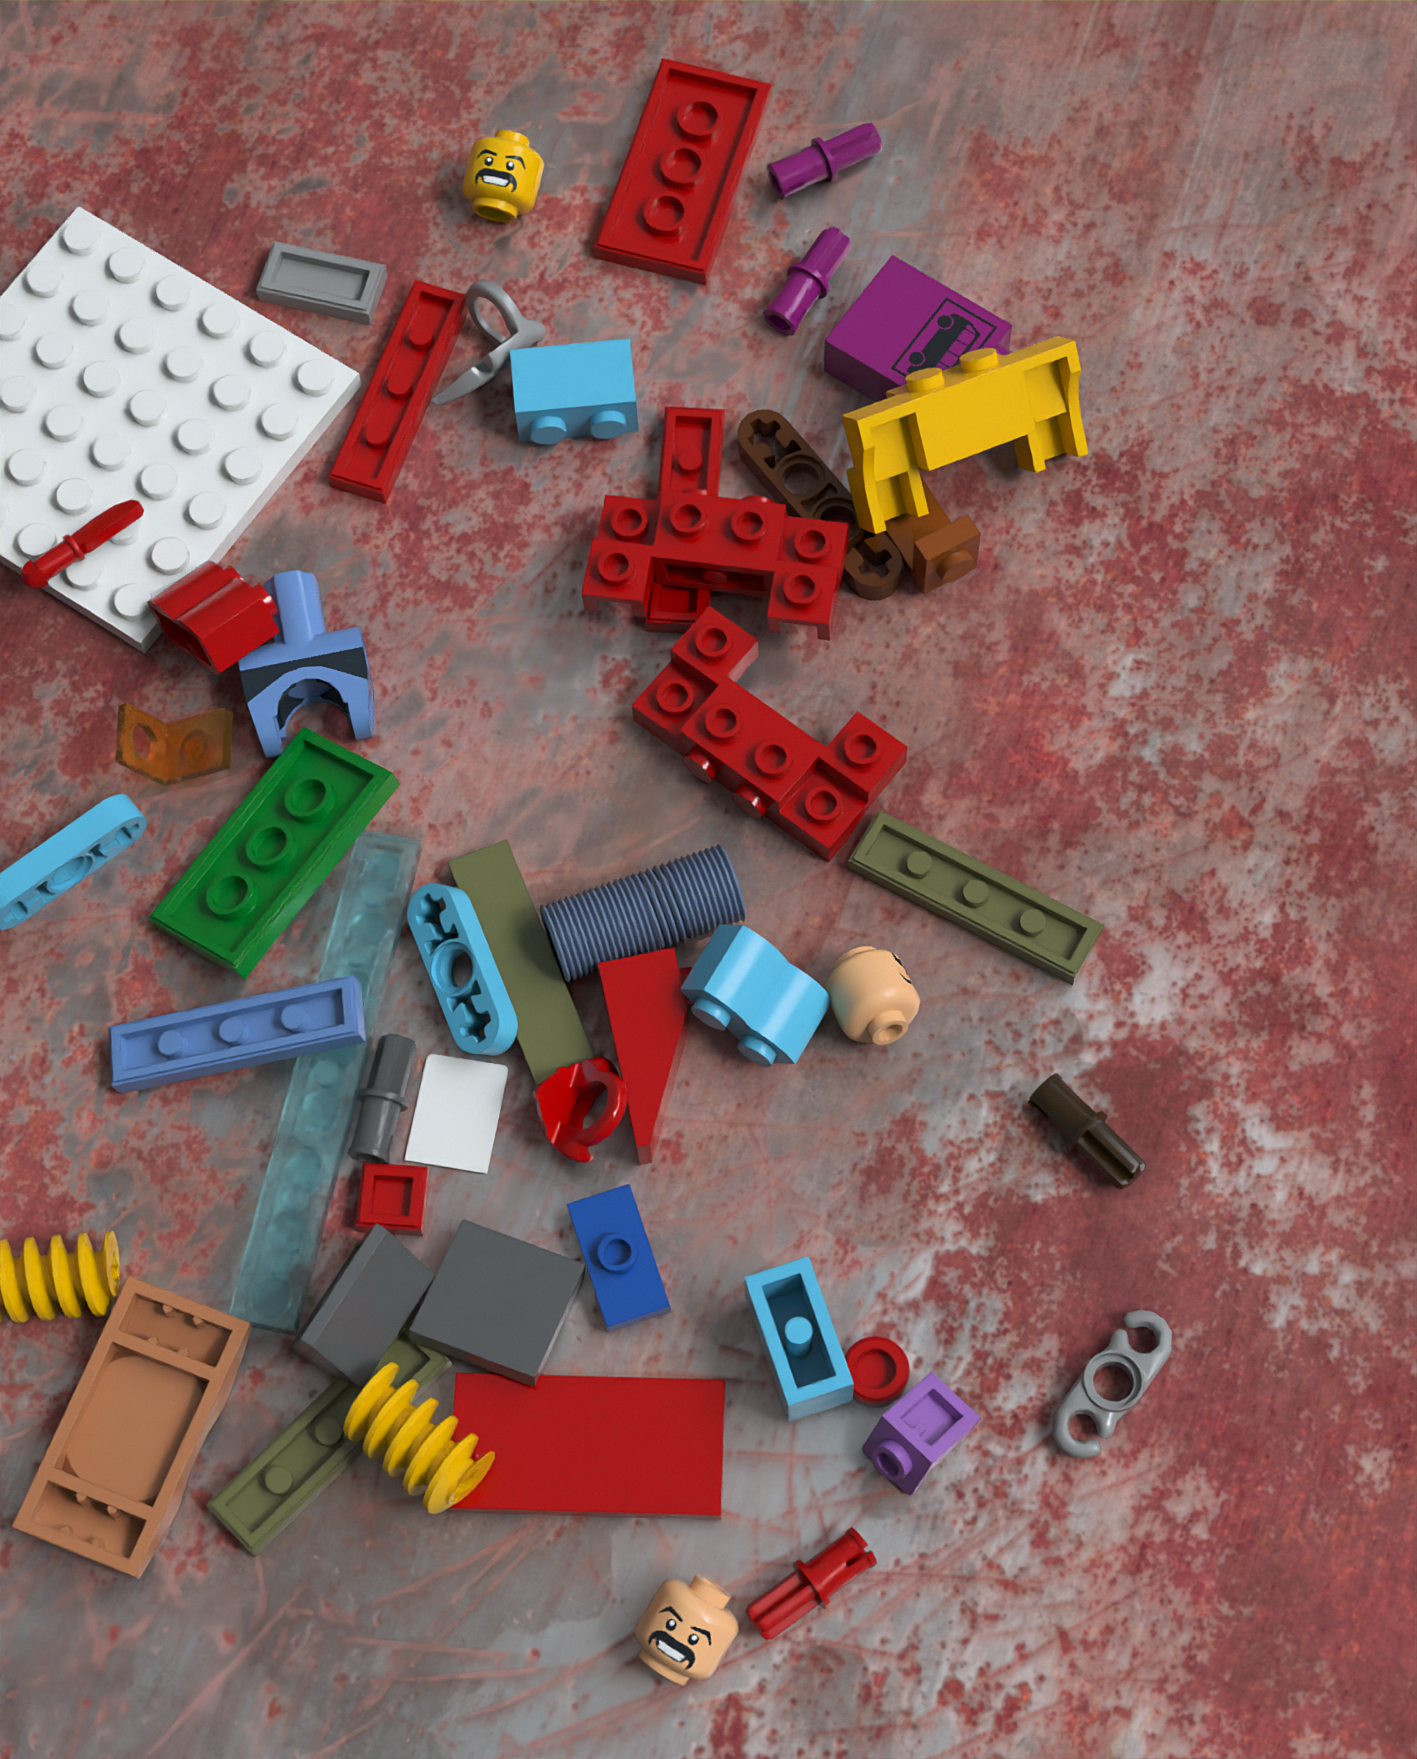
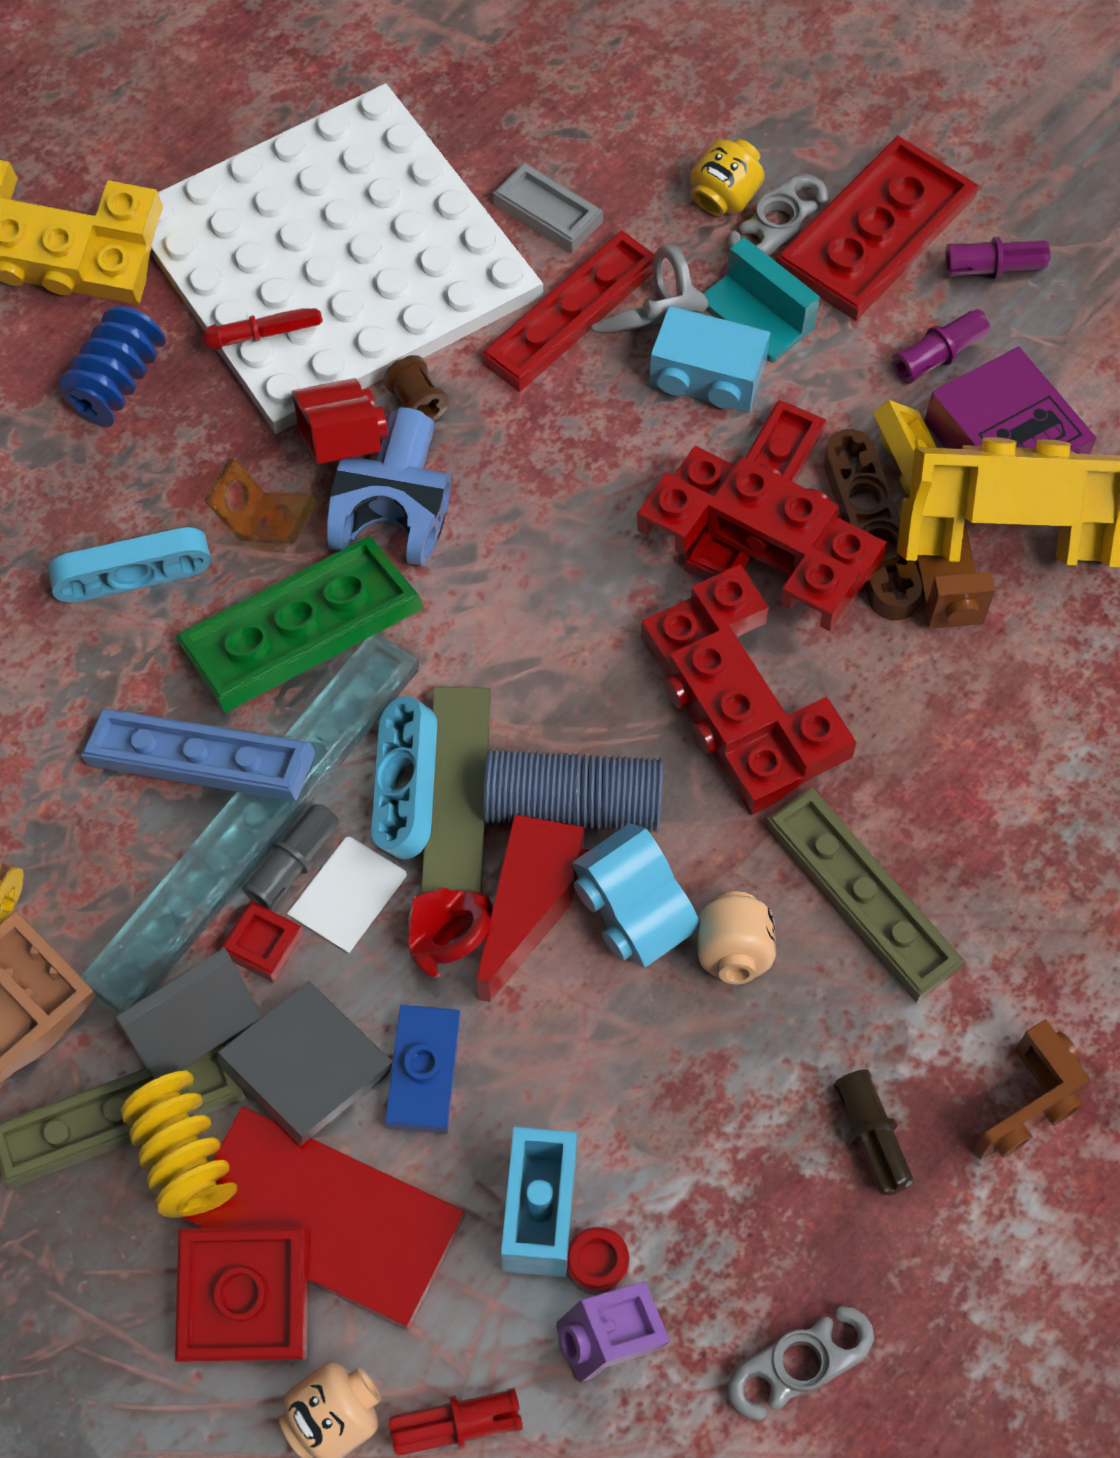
camera: 20 degrees right, 5 degrees down
none -> red tile [175,1226,309,1362]
none -> reddish brown bush [383,355,449,421]
none -> teal panel [703,237,820,362]
none -> light grey piece [728,174,828,256]
none -> yellow plate [873,400,937,496]
none -> dark orange bracket [973,1019,1091,1160]

